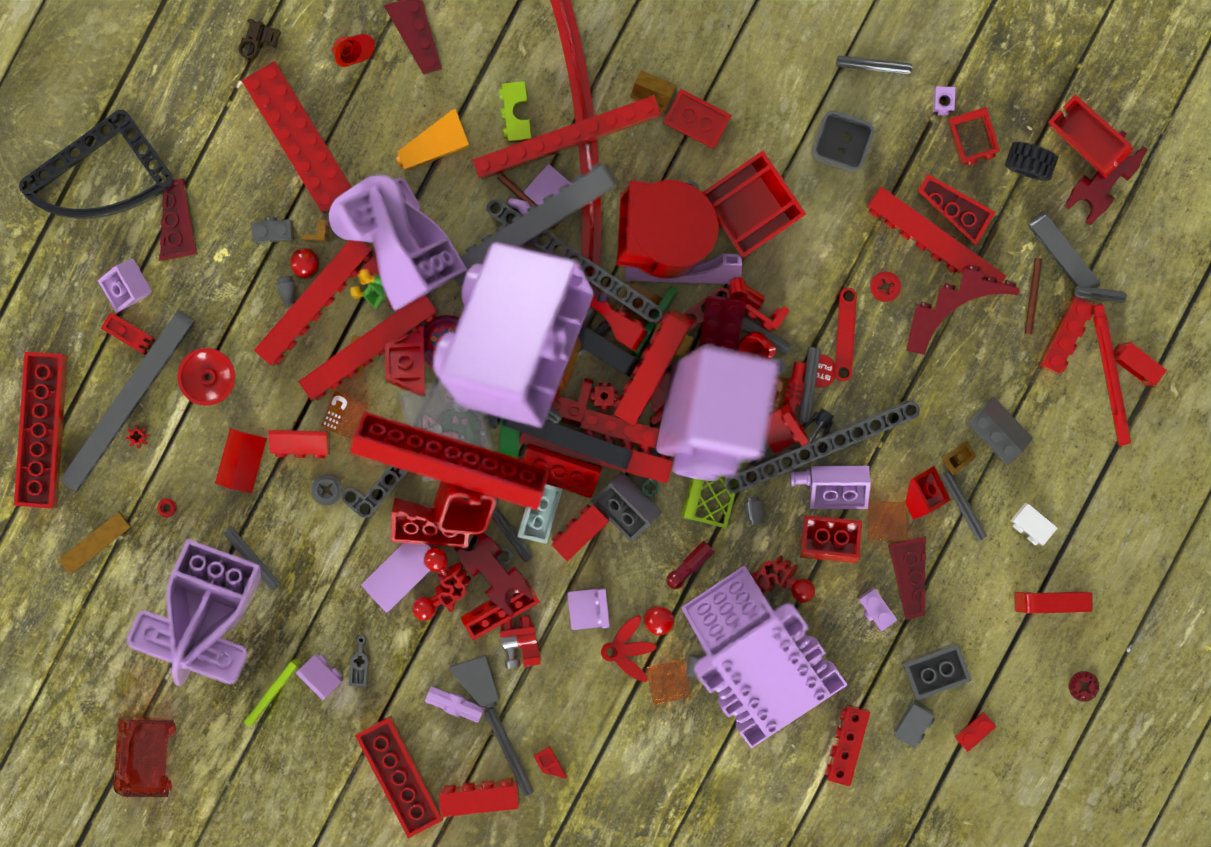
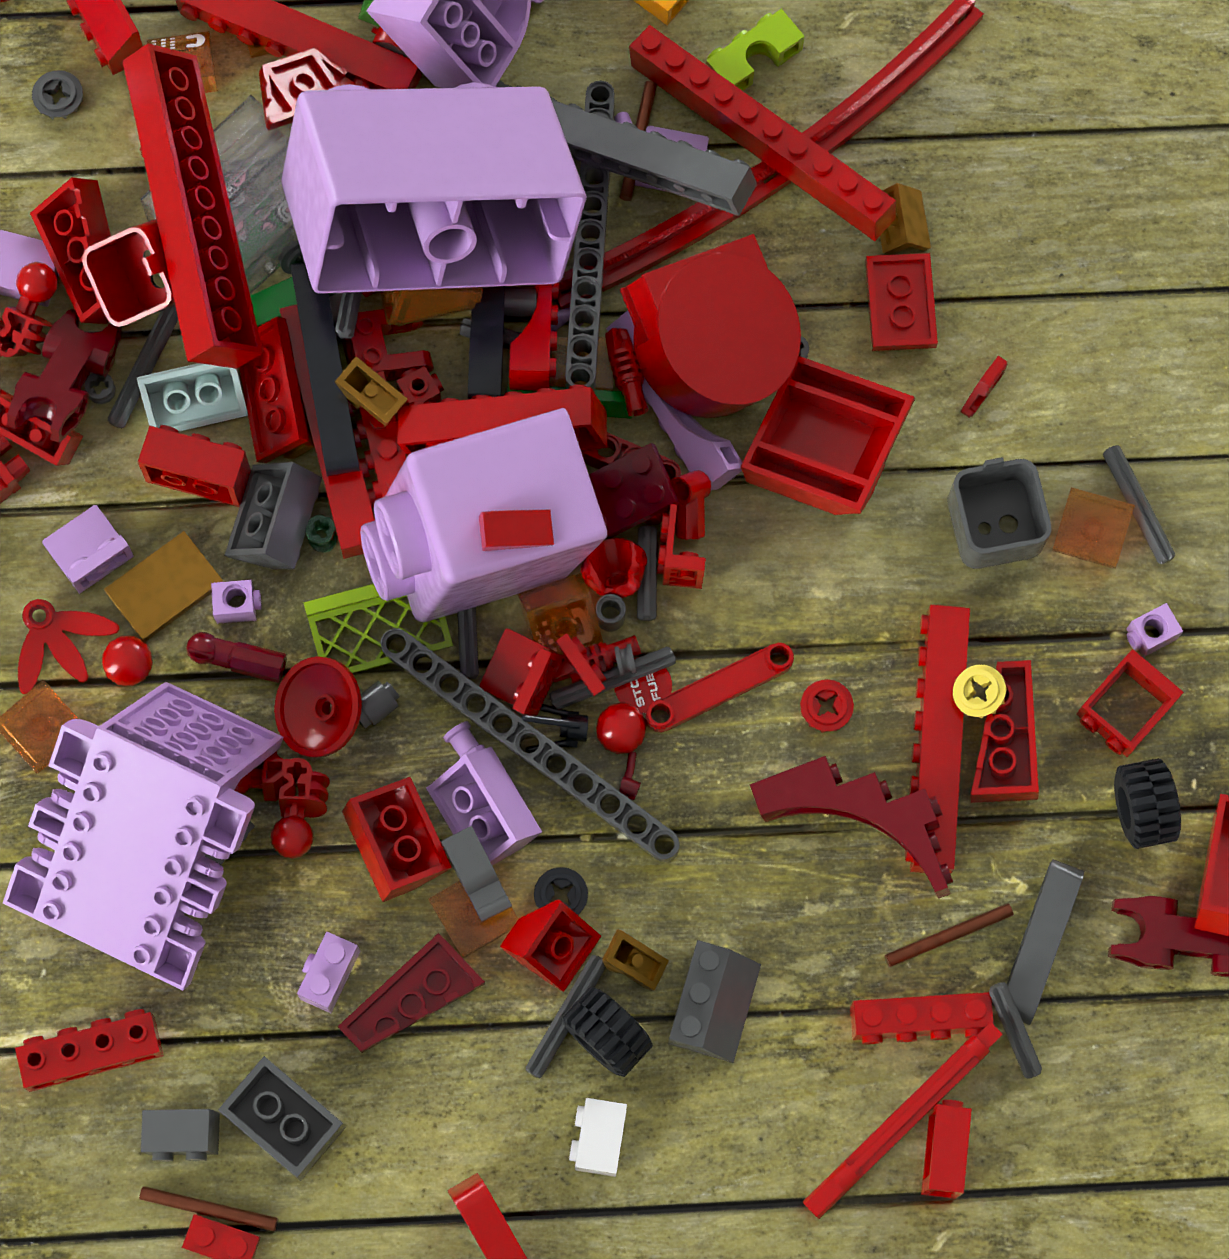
camera: 55 degrees right, 15 degrees down
dark grey beam [342,465,409,518] -> none
none -> pearl gold tile [104,531,223,642]
none -> copper bar [139,1186,278,1232]
none -> lavender brick [211,580,262,624]
none -> red dish [274,657,362,757]
none -> pearl gold slope [335,357,407,426]
none -> dark grey piece [441,826,512,922]
none -> red slope [479,510,554,551]
none -> black gear [534,867,588,916]
none -> red plate [555,633,607,697]
none -> black tyre [562,987,653,1077]
none -> red hair [596,702,646,754]
none -> red hinge [605,328,649,416]
none -> dark grey bush [614,644,637,676]
none -> dark red hand [619,751,641,800]
none -> light yellow gear [953,665,1007,719]
none -> red tile [960,355,1008,418]
none -> clear orange plate [1052,487,1135,569]

